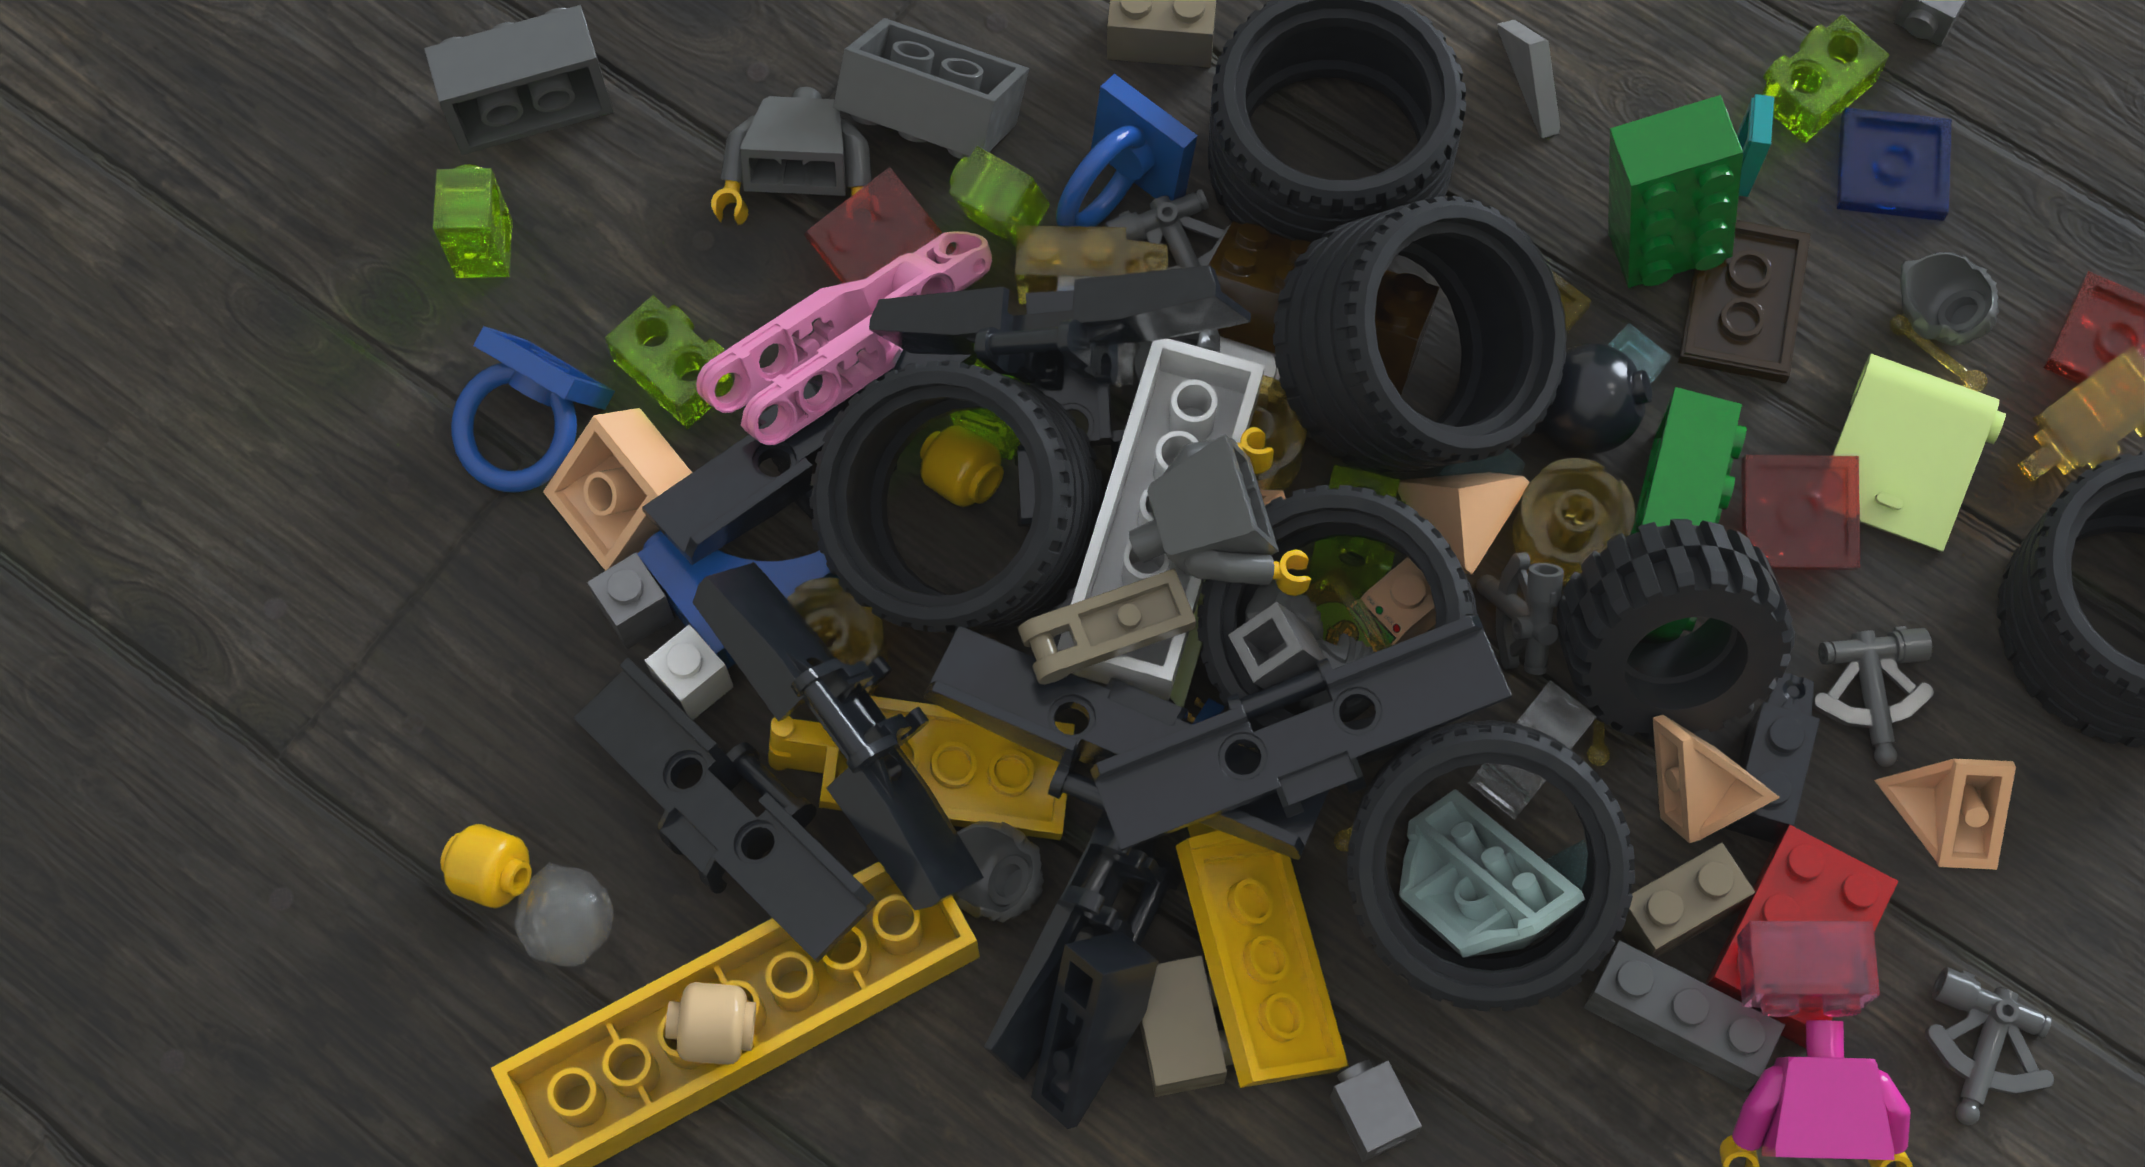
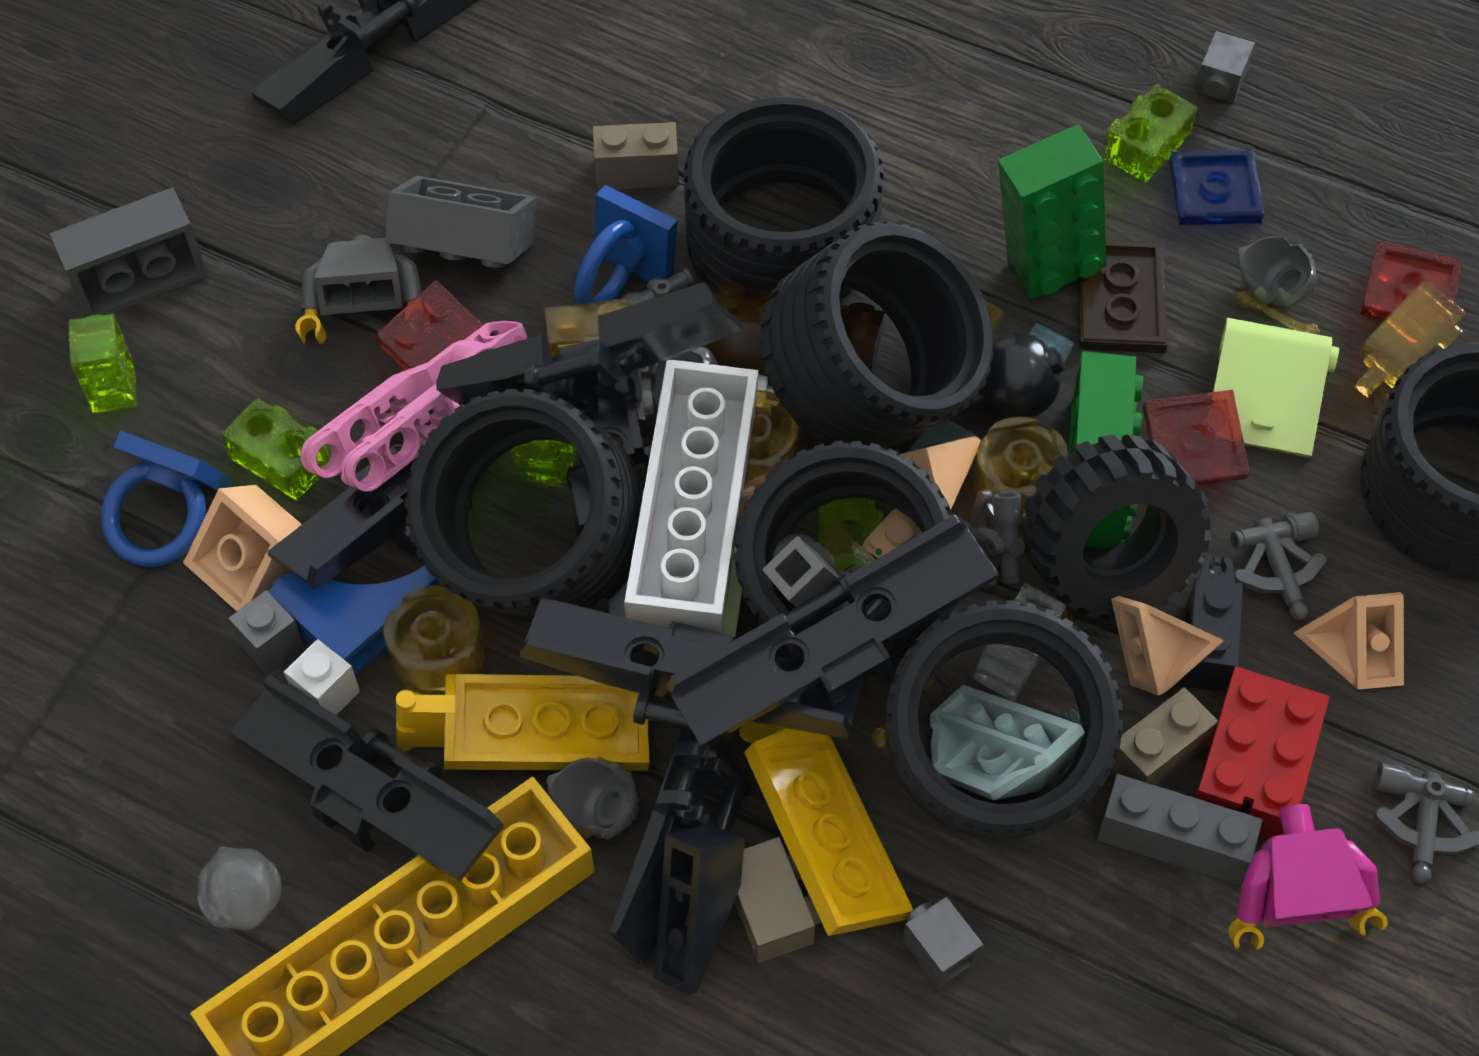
camera: 10 degrees left, 10 degrees down
yellow head [440,824,532,909] -> none
tan head [665,982,756,1065] -> none
black piece [692,562,984,910] -> none
yellow head [920,424,1004,507] -> none
clear neon green brick [949,146,1050,250] -> none
dark tan plate [1018,568,1196,685] -> none
dark grey torso [1129,427,1311,596] -> none
light grey tile [1497,20,1560,138] -> none
teal tile [1737,94,1774,197] -> none
clear pink brick [1737,921,1880,1017] -> none

